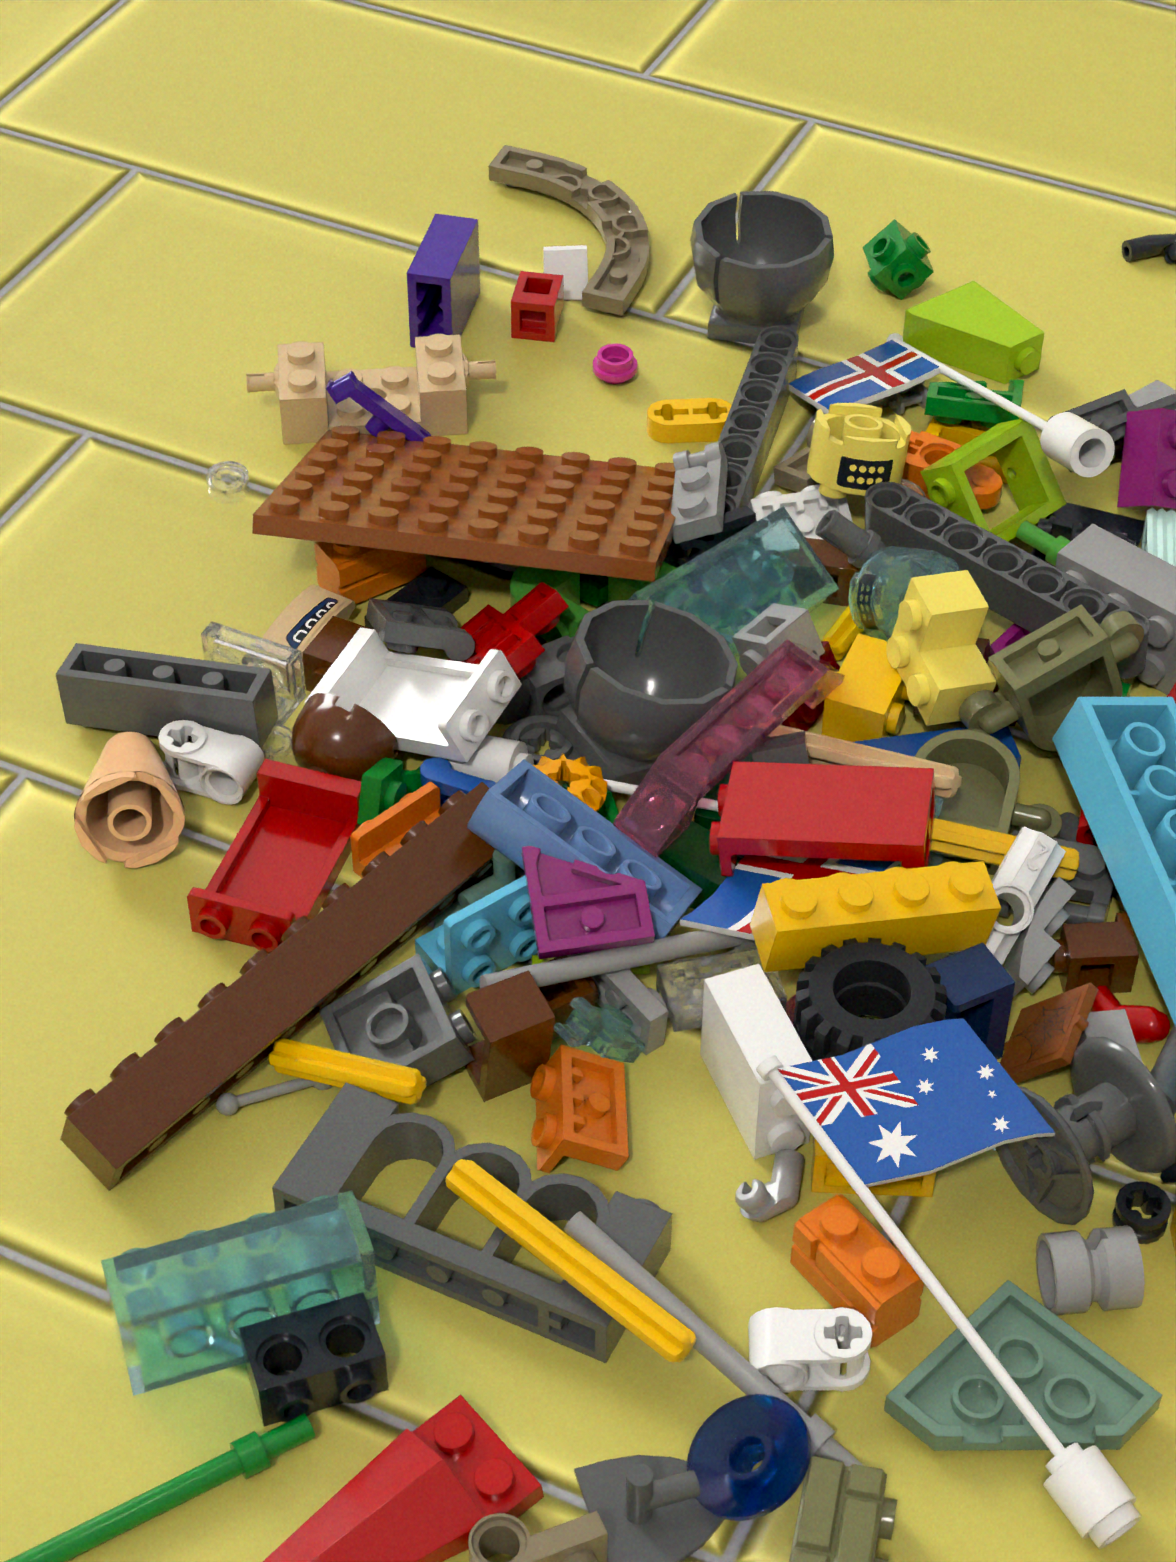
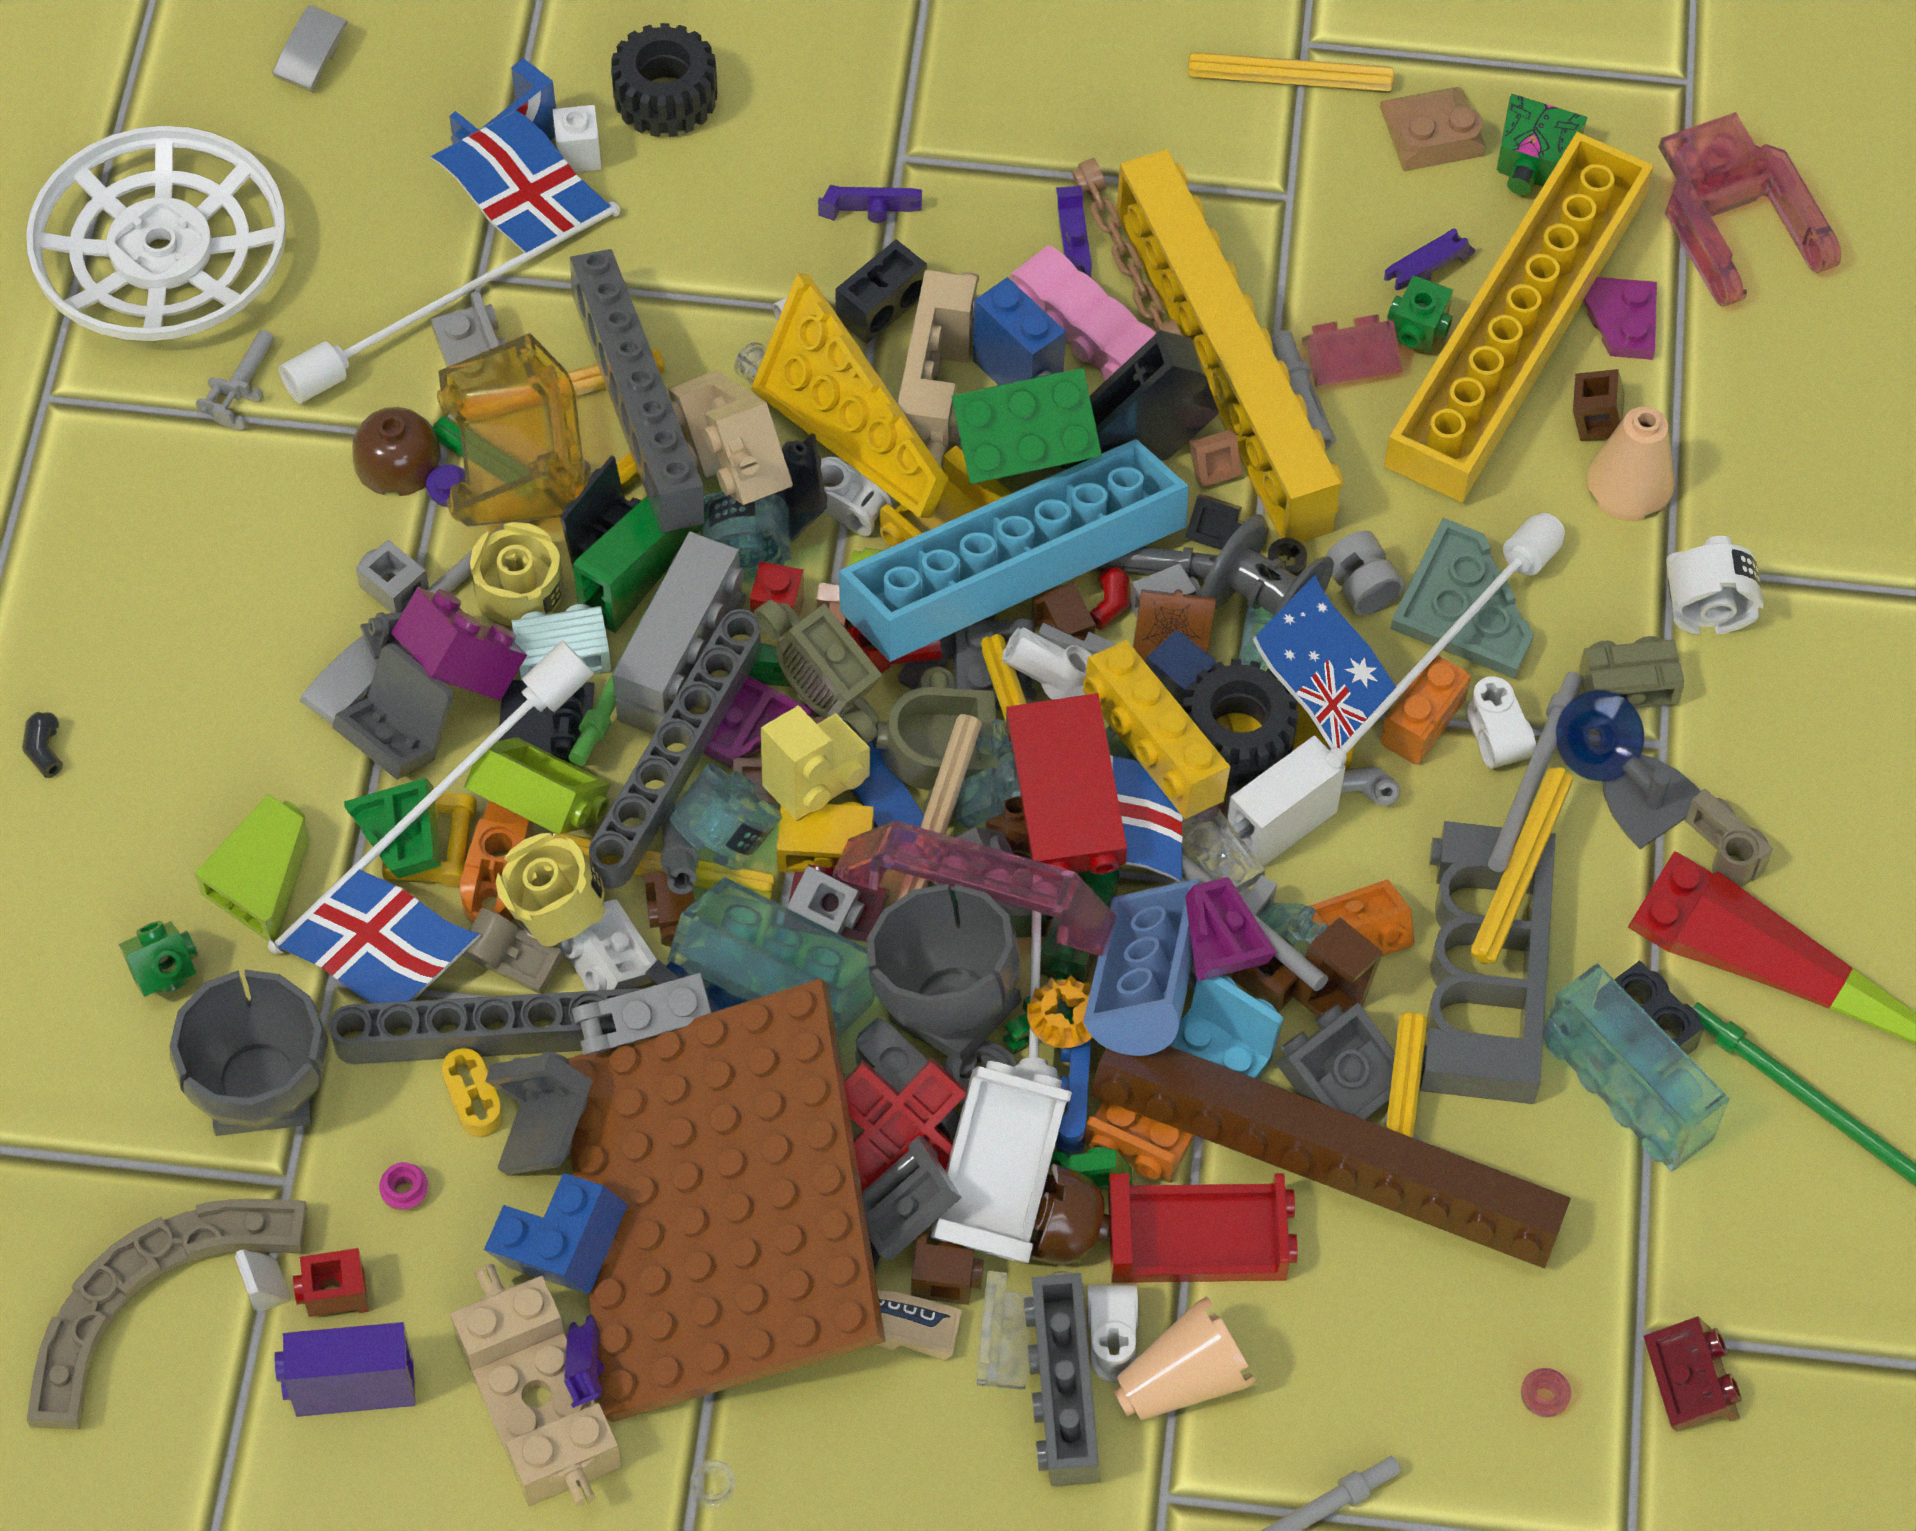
camera: 110 degrees left, 15 degrees up
none -> blue brick [484,1173,628,1295]
none -> dark grey bracket [485,1052,592,1175]

